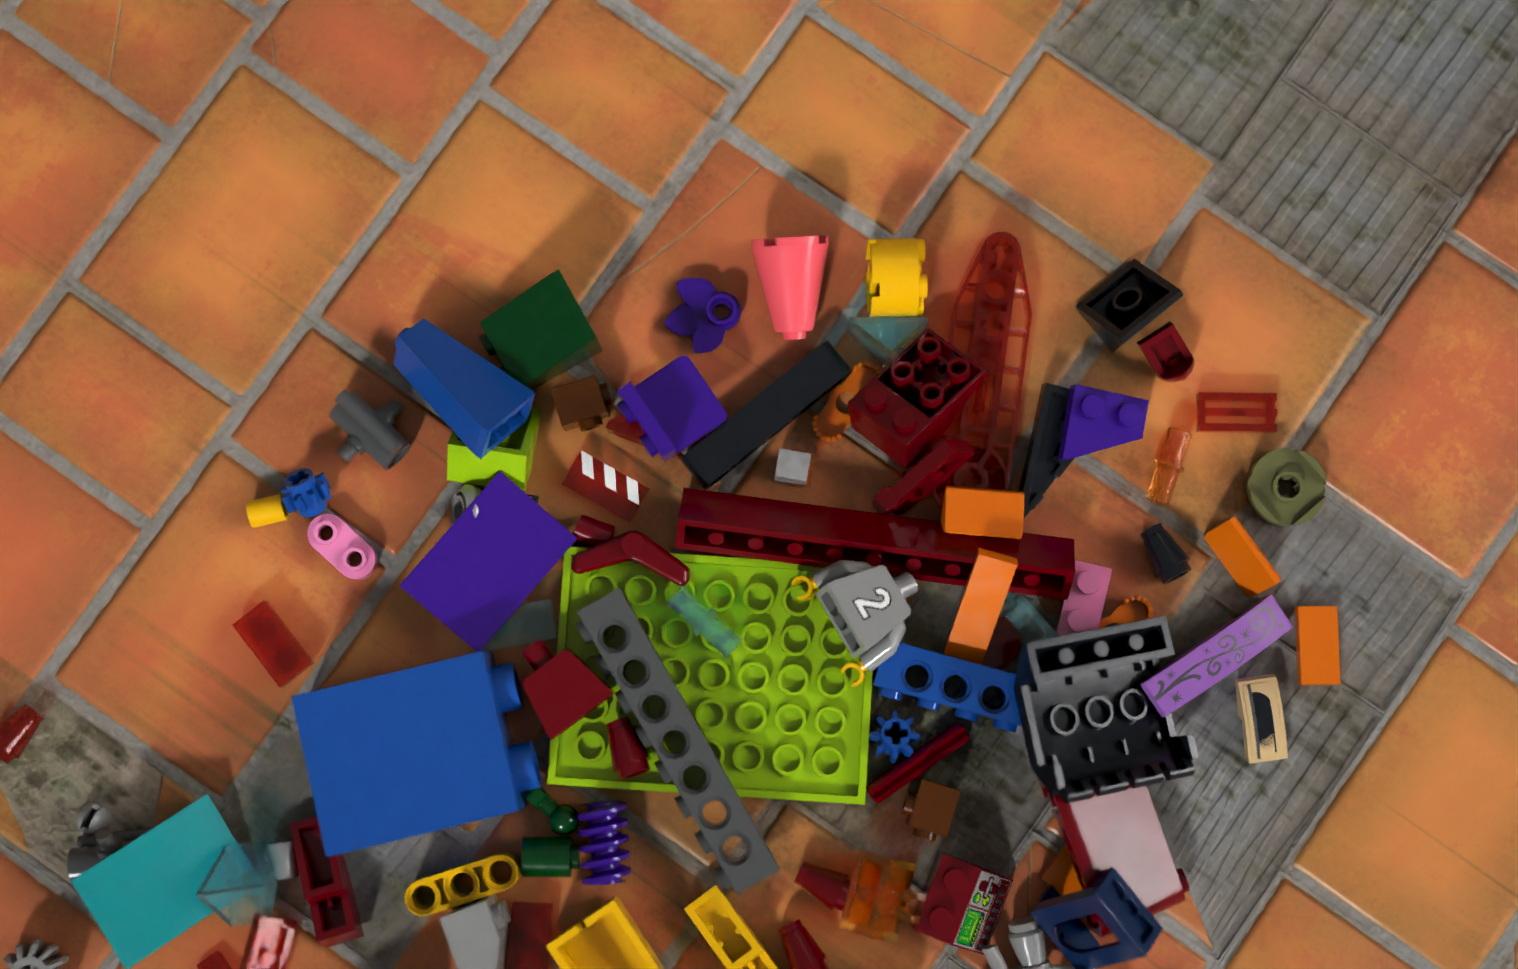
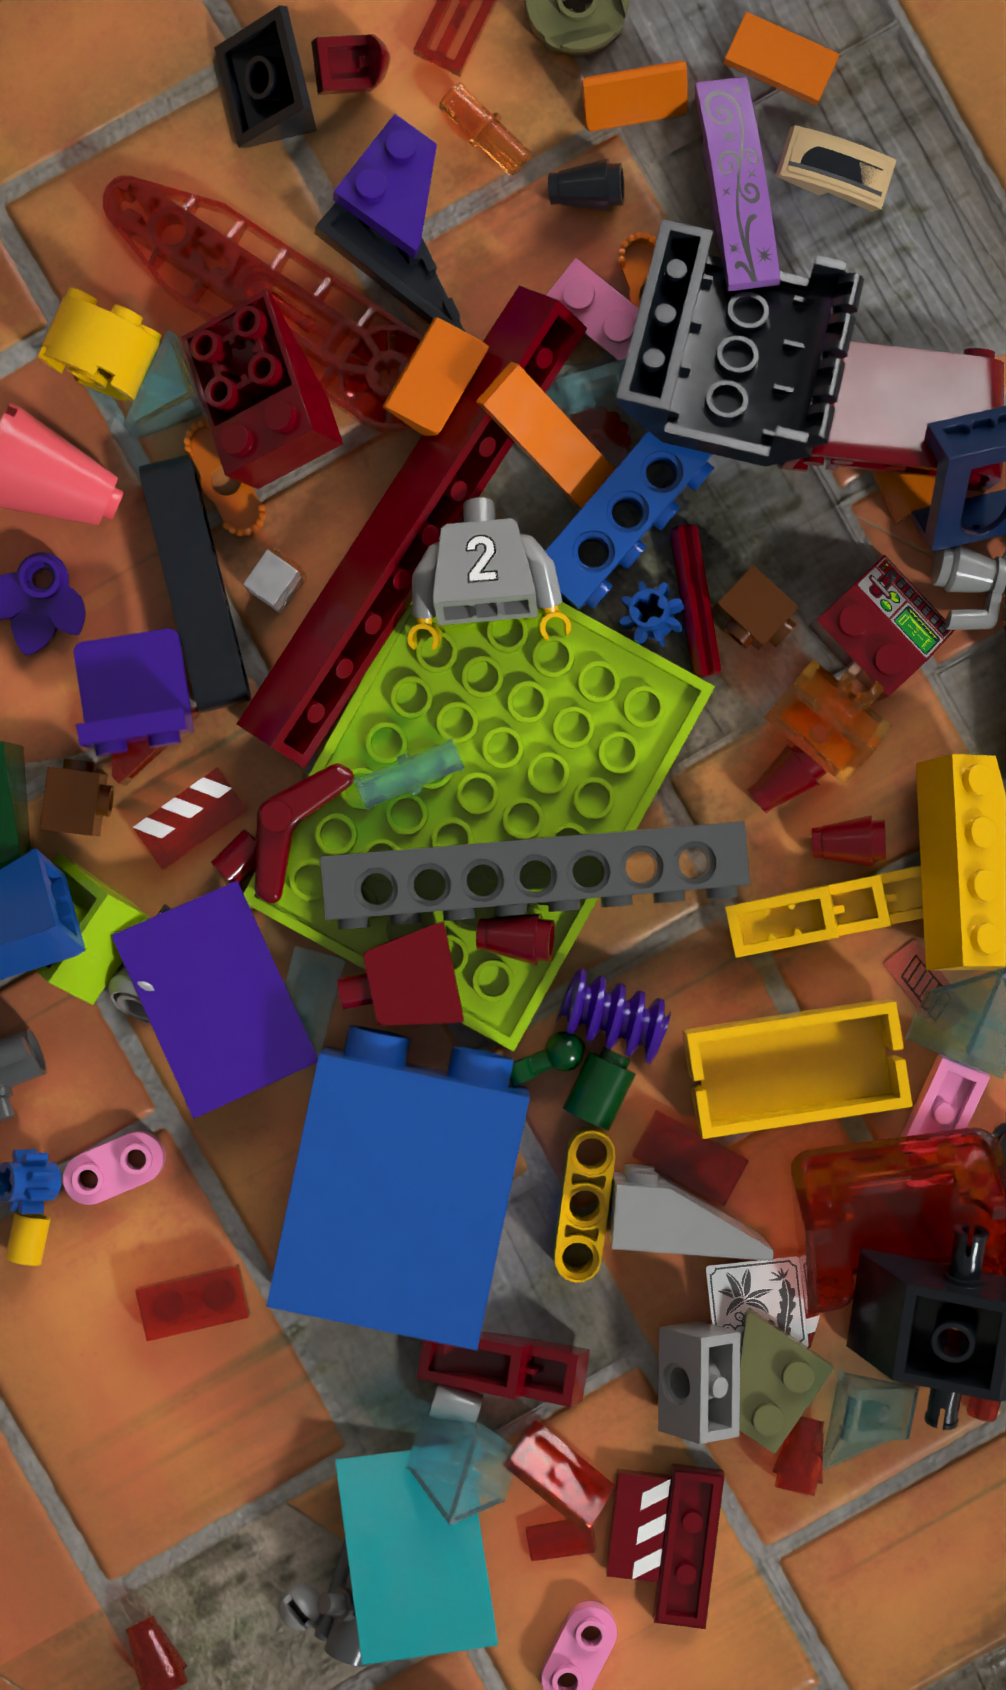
camera: 60 degrees left, 5 degrees up
dark red hinge [873,439,975,514] -> none

